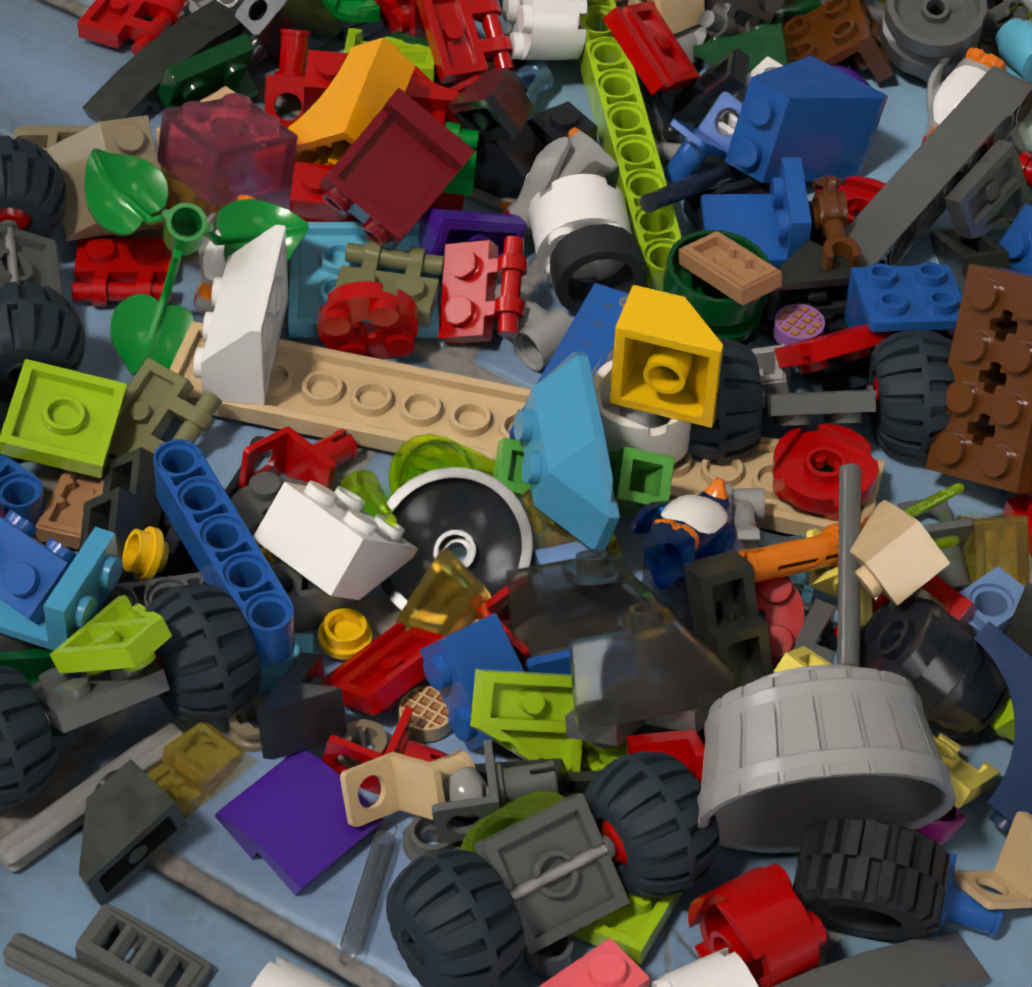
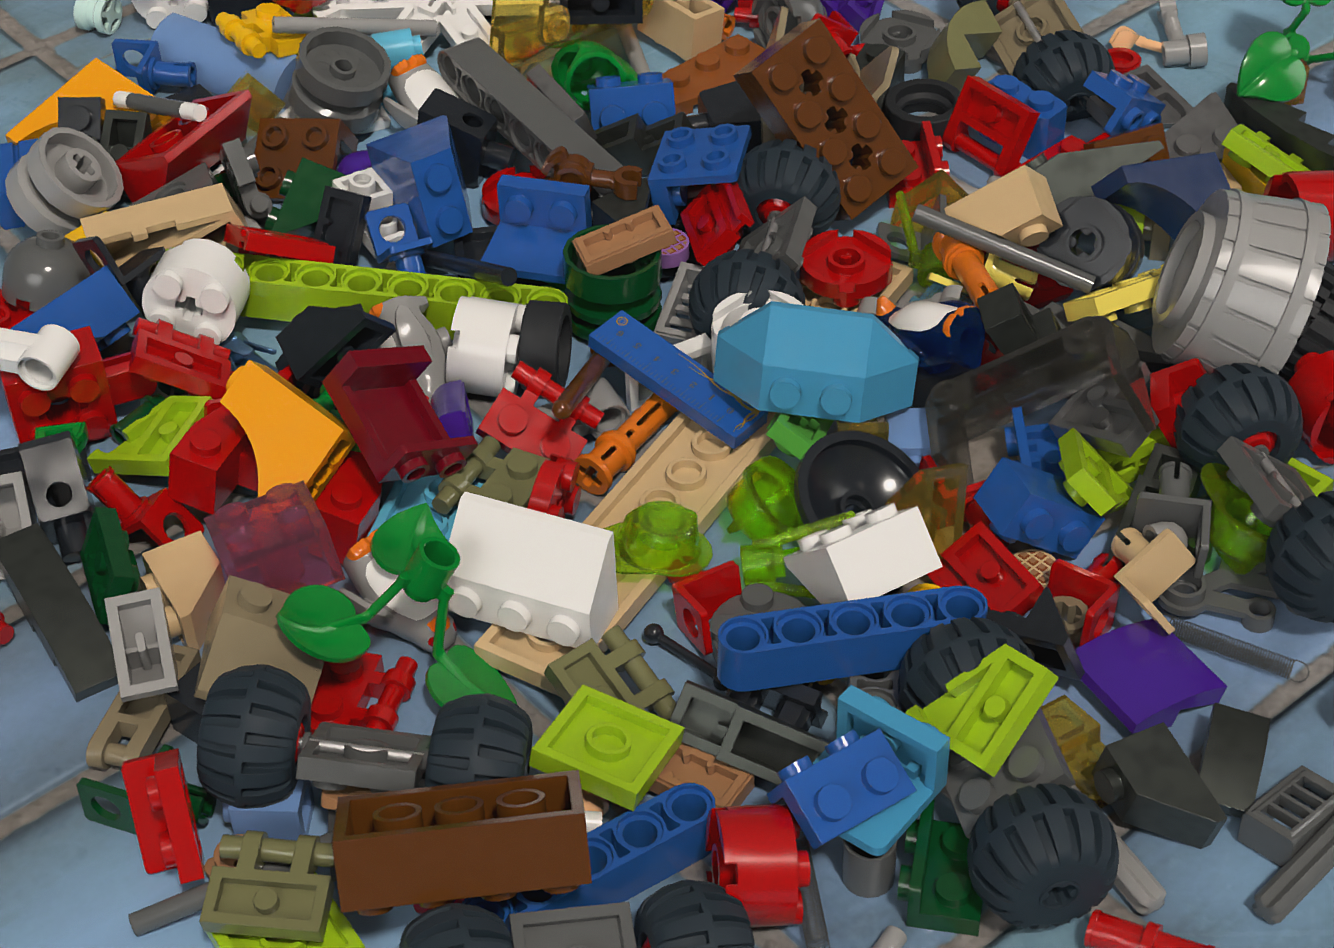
camera: 70 degrees left, 5 degrees down
yellow plate [122,526,169,580] -> none
yellow slope [609,285,723,428] -> none
none -> light grey slope [104,587,179,702]
none -> black torso [417,88,517,188]
none -> reddish brown piece [552,348,616,419]
none -> orange pin [574,393,679,495]
none -> clear neon green piece [603,500,713,577]
none -> pearl dark grey slope [1198,702,1271,818]

